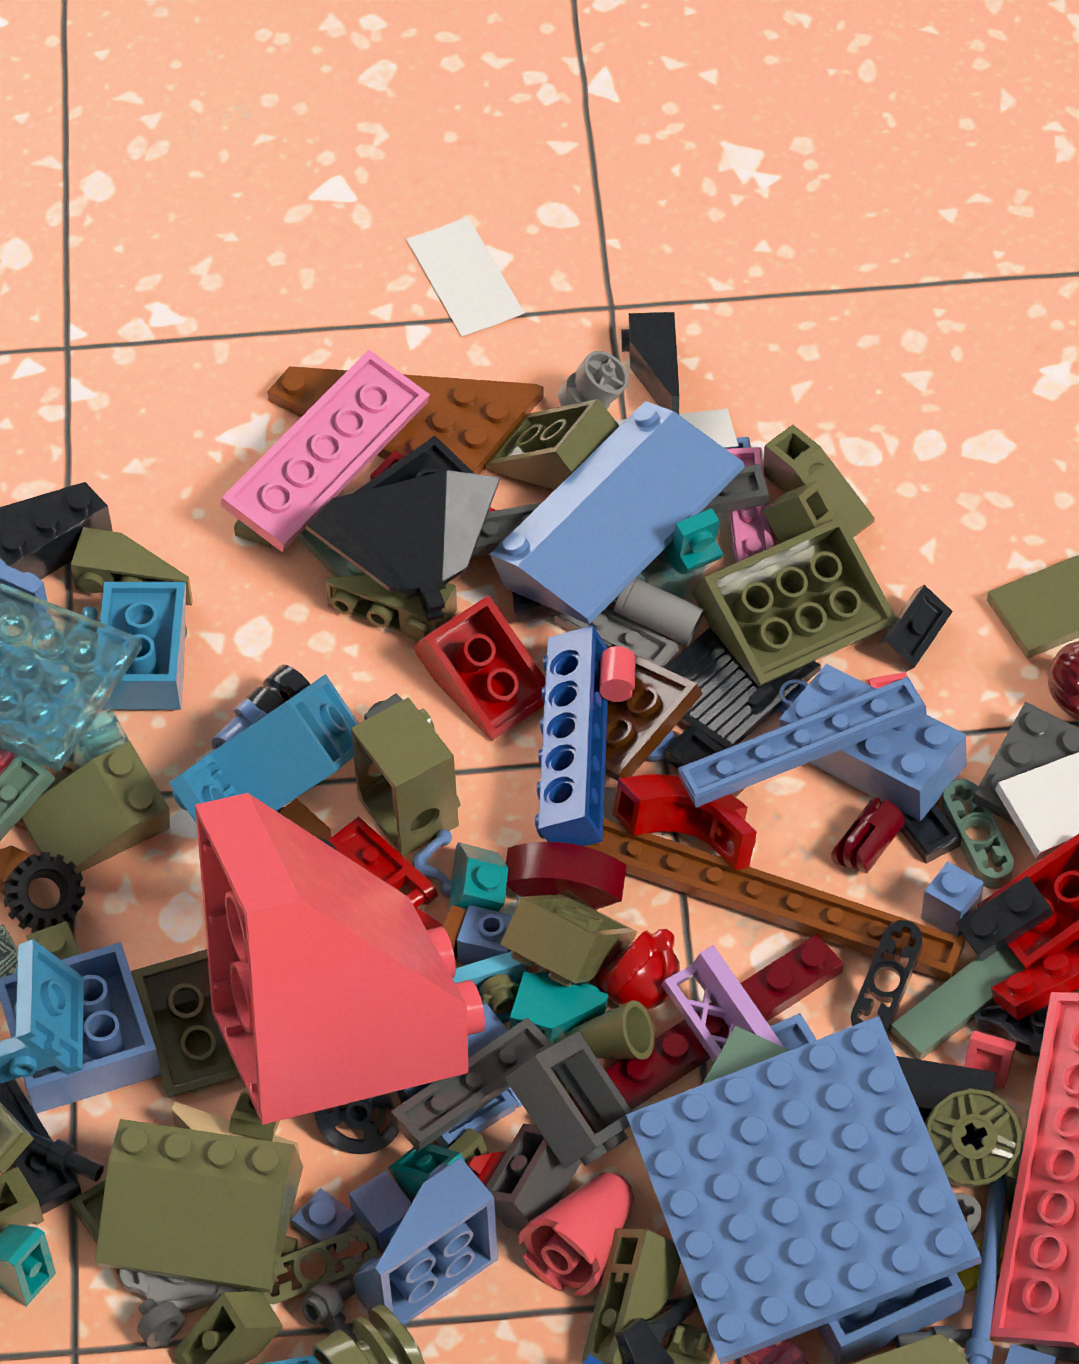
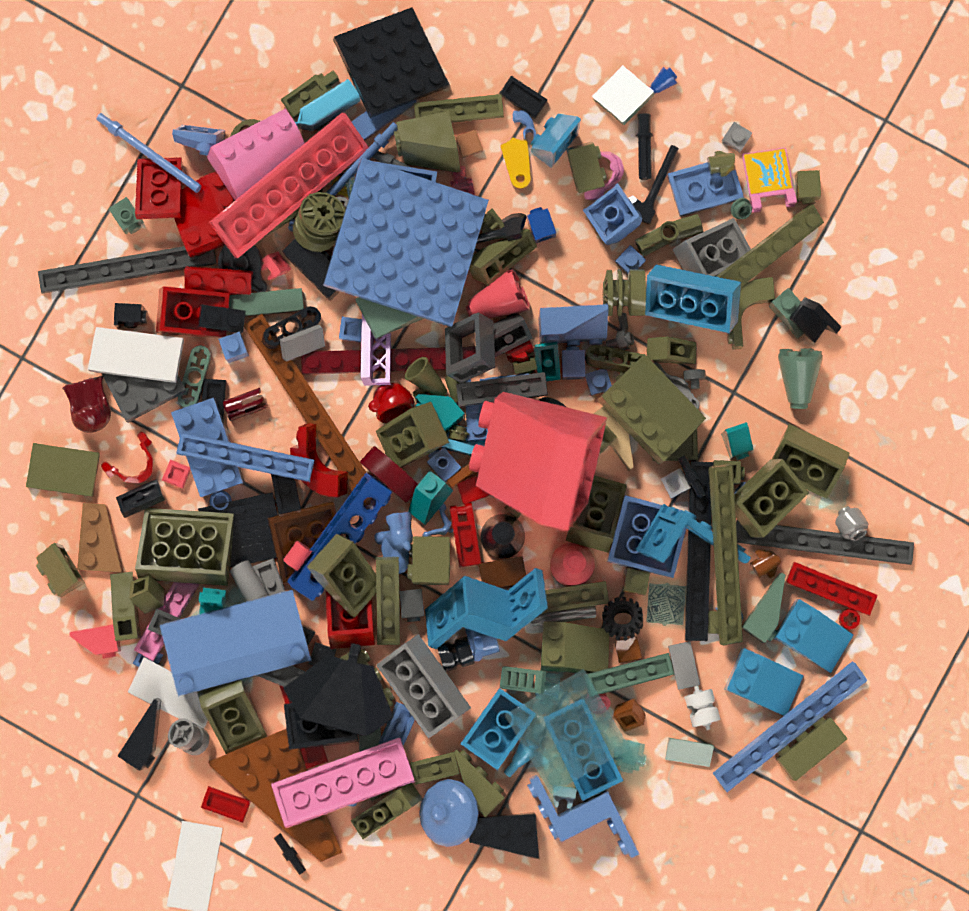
camera: 150 degrees left, 30 degrees up
none -> olive slope [36,542,85,597]
none -> coral slope [69,625,121,659]
none -> medium nougat wing [77,503,123,573]
none -> red helmet [101,431,153,483]
none -> red tile [200,786,251,823]
none -> black bar [273,833,306,875]
none -> light grey tile [280,324,325,361]
none -> olive slope [307,534,376,618]
none -> black plate [308,642,337,665]
none -> olive slope [351,783,423,839]
none -> medium blue animal [374,512,413,574]
none -> olive plate [376,557,400,645]
none -> light grey brick [376,634,471,739]
none -> medium blue plate [379,701,415,746]
none -> olive plate [410,752,460,785]
none -> medium blue hat [419,779,478,847]
none -> sand green slope [500,666,546,694]
none -> light grey axle [531,606,597,627]
none -> olive plate [542,581,609,613]
none -> coral cone [550,543,595,587]
none -> white plate [661,468,691,498]

